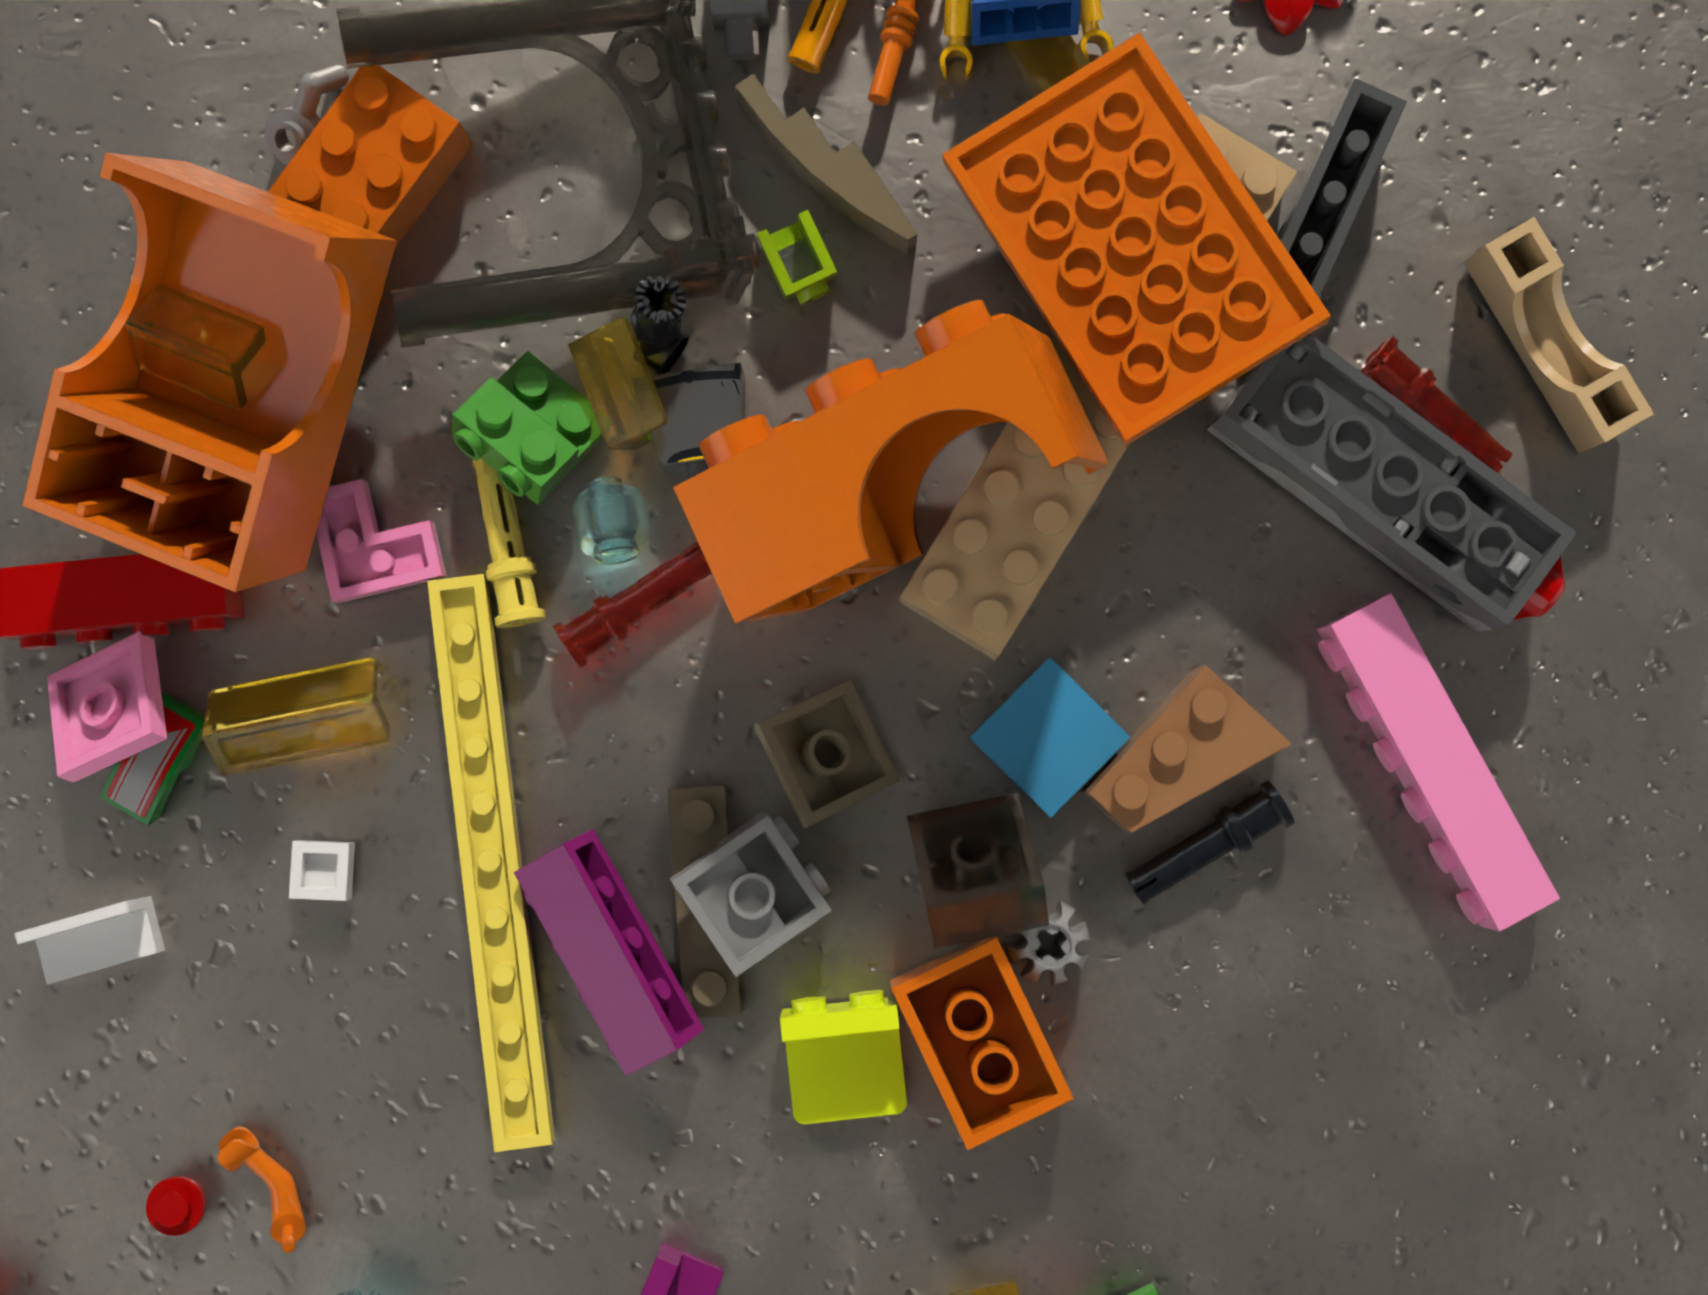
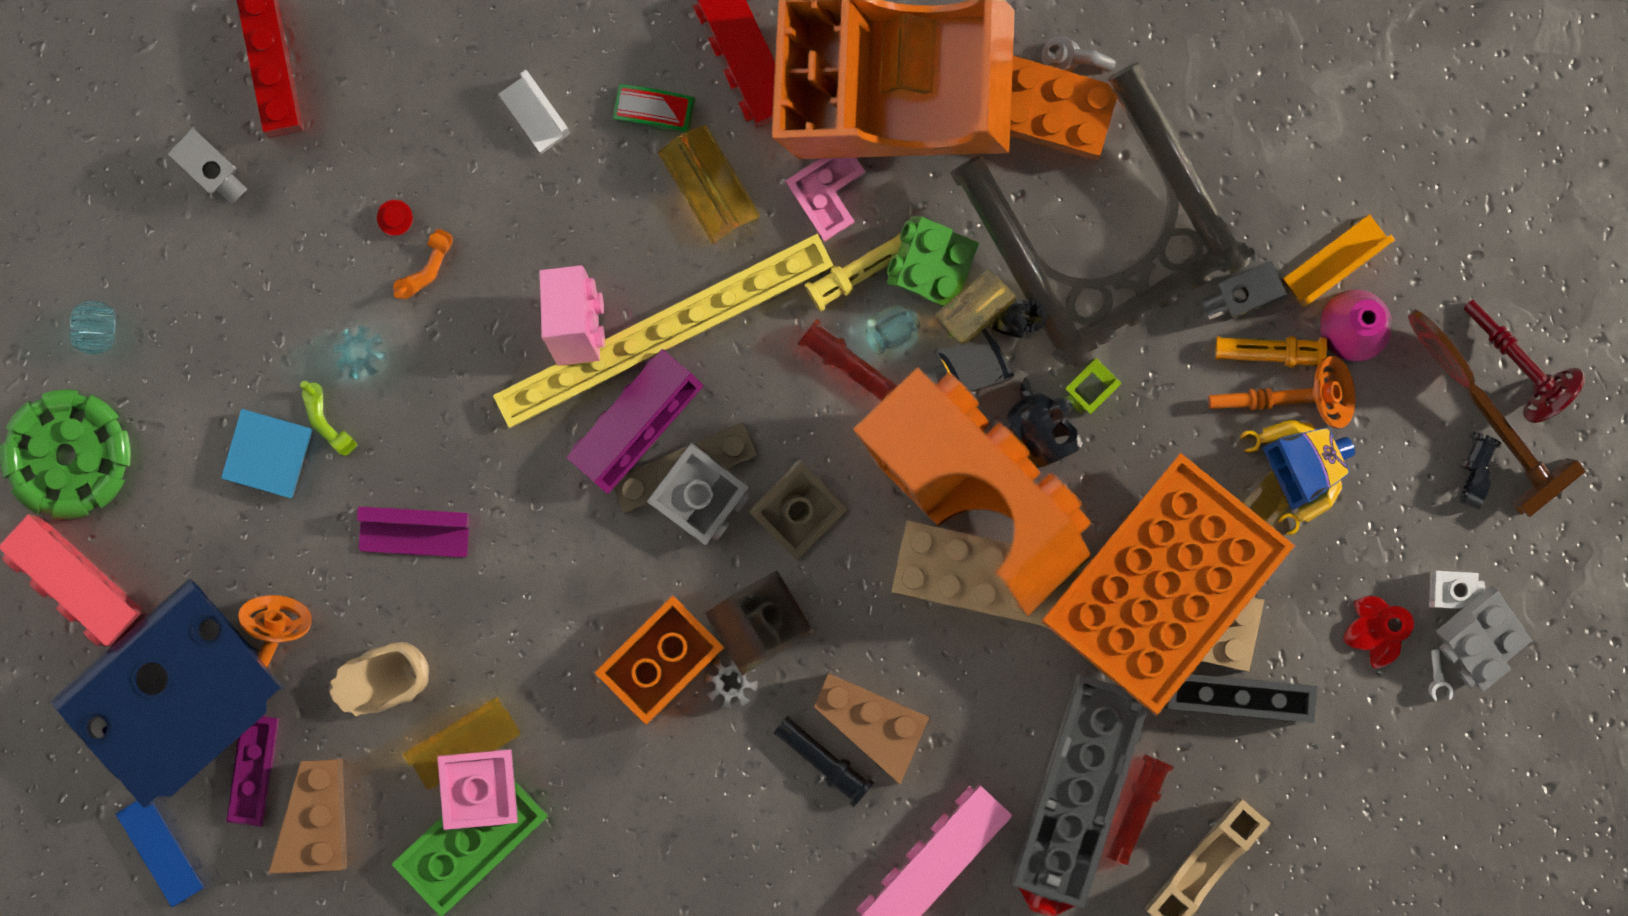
camera: 70 degrees right, 0 degrees up
bright pink plate [47,632,167,783] -> none
white plate [289,840,355,901] -> none
dark tan slope [735,73,918,255] -> none
neon yellow bracket [780,990,907,1124] -> none
dark azure tile [968,657,1131,818] -> none
none -> bright pink brick [540,265,605,366]
none -> black piece [1004,378,1083,468]

